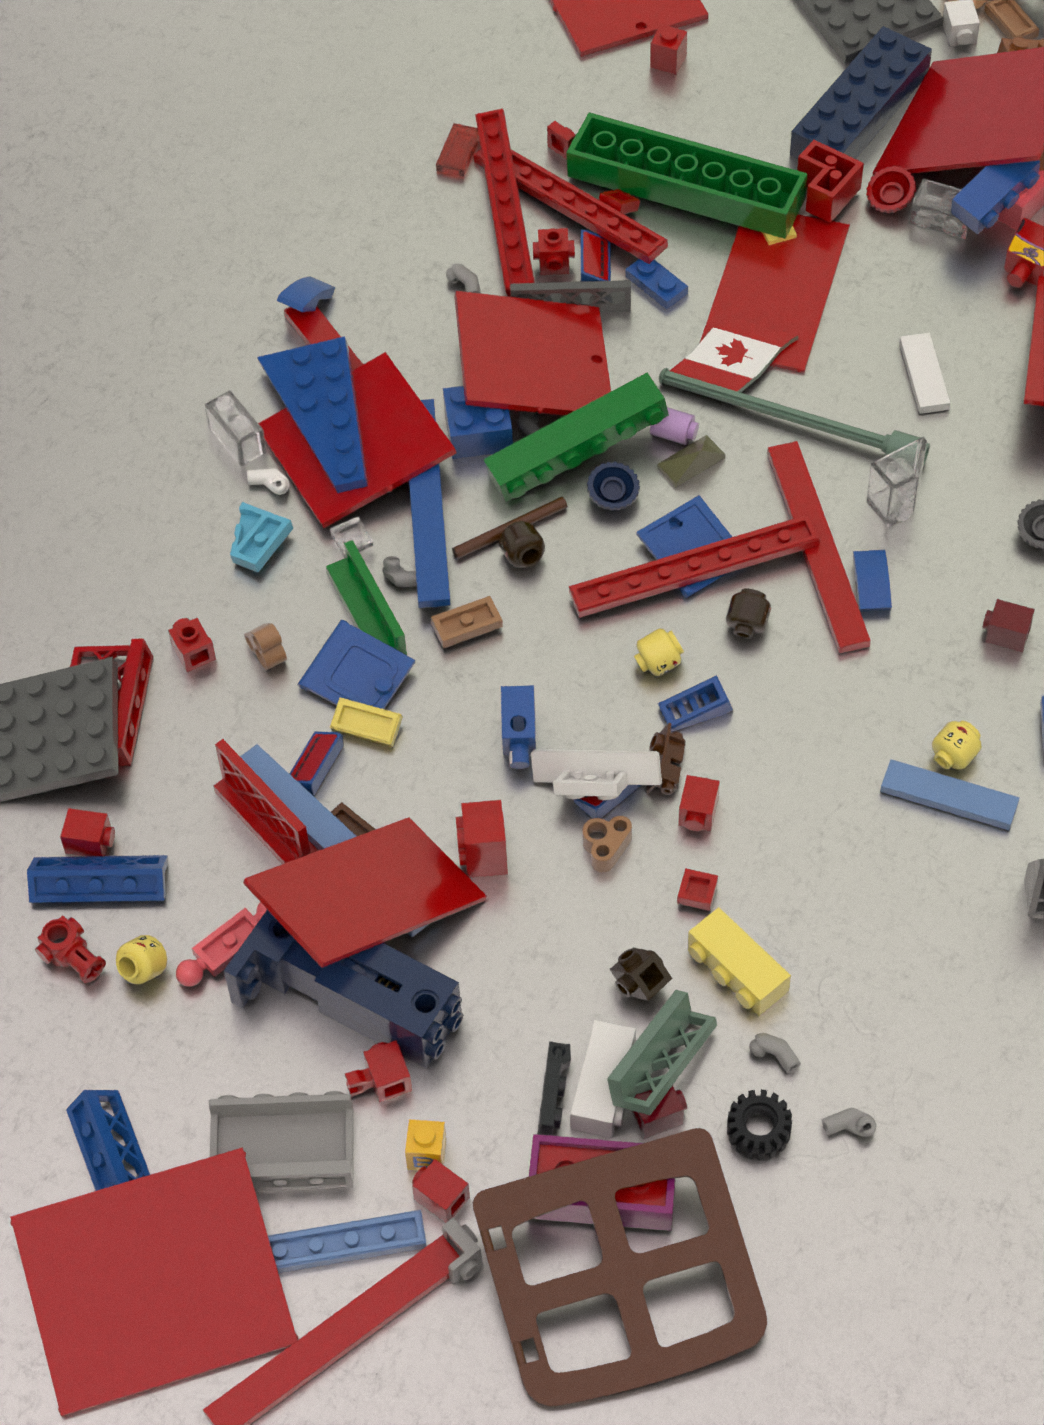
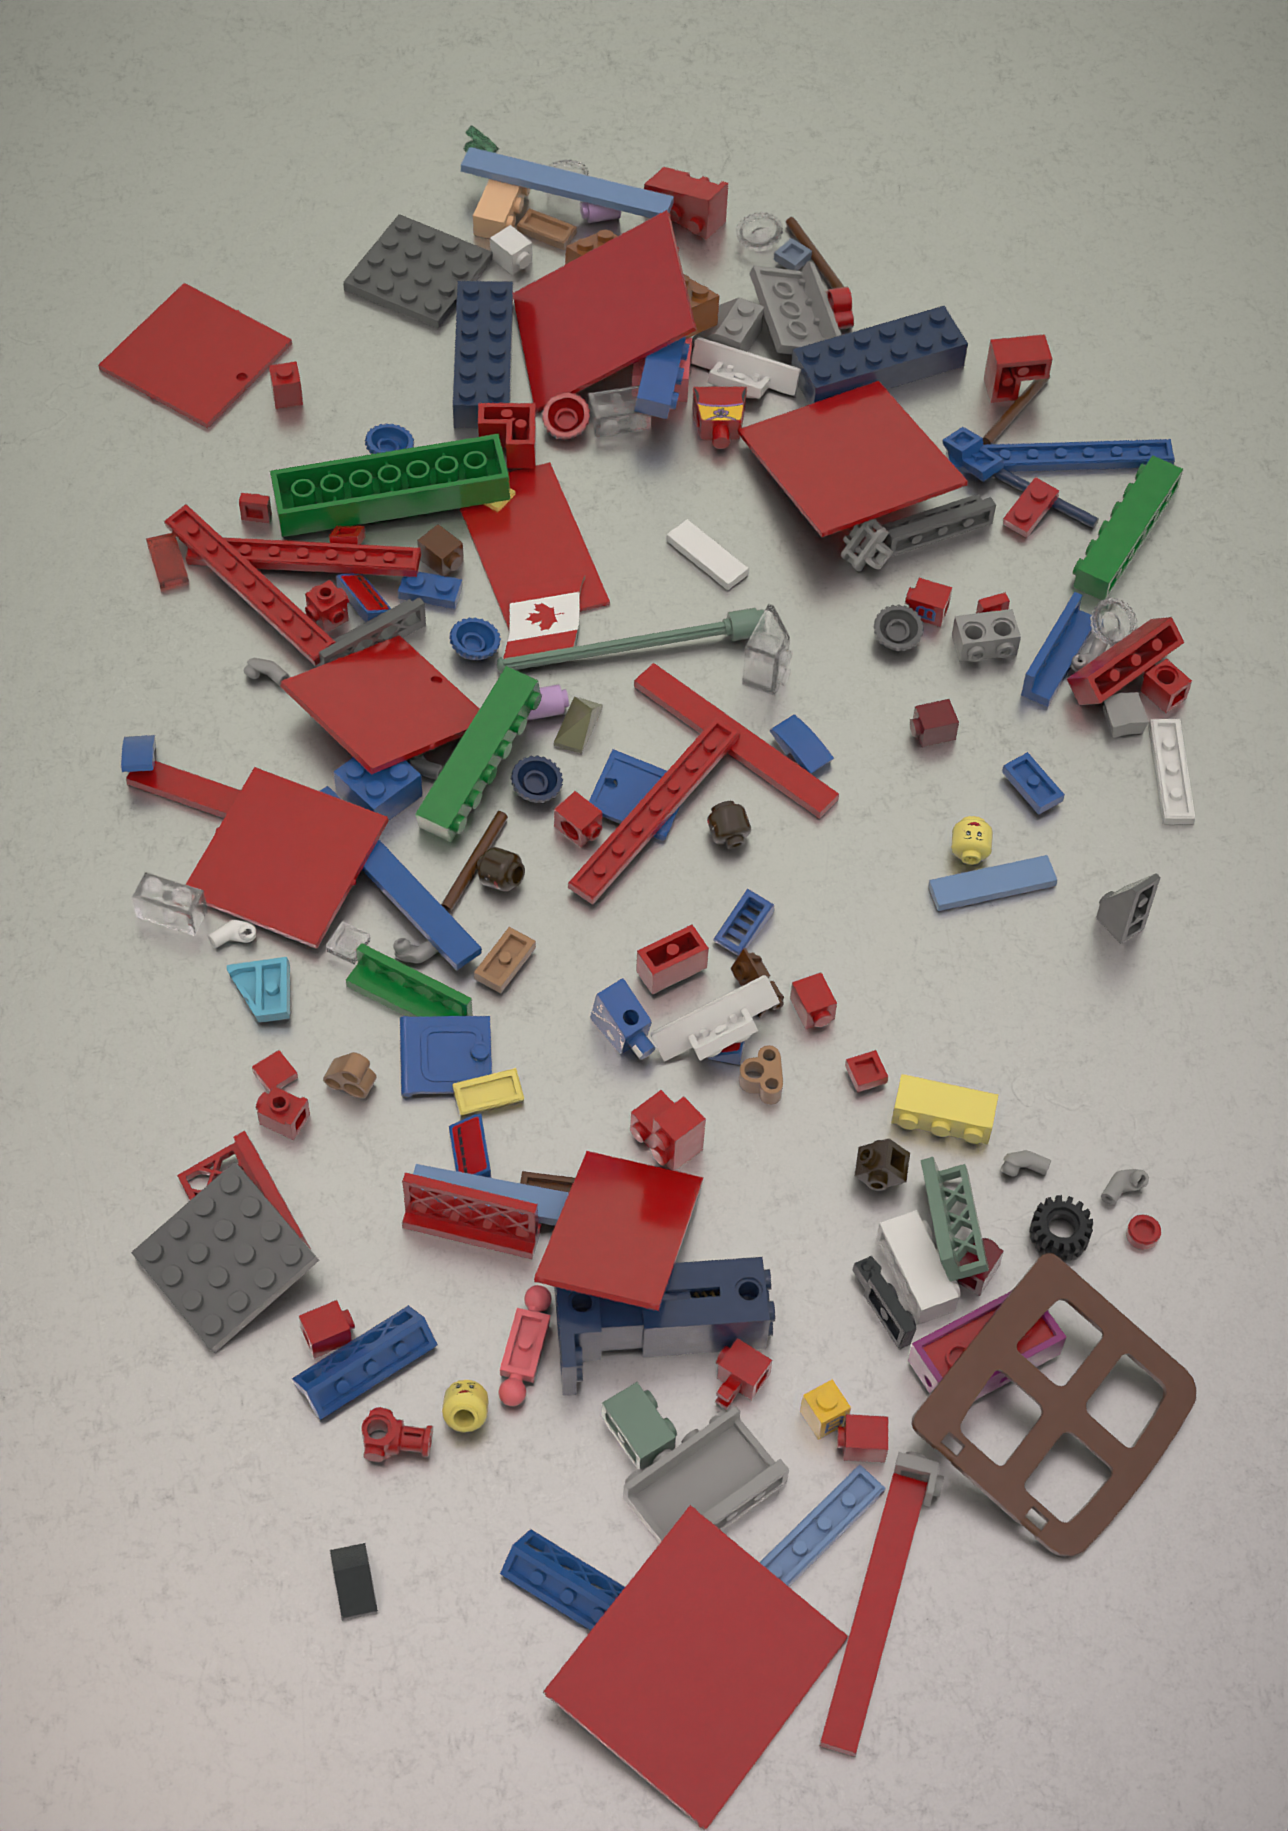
camera: 40 degrees left, 0 degrees up
blue wing [257,336,368,493] -> none
light yellow head [634,628,684,676] -> none
none -> red tile [252,1050,298,1093]
none -> blue hat [365,423,414,454]
none -> reddish brown brick [417,524,464,576]
none -> blue hat [449,617,501,661]
none -> red brick [554,791,603,848]
none -> sand green brick [601,1382,677,1470]
none -> red brick [636,924,709,995]
none -> red tile [1126,1214,1161,1250]

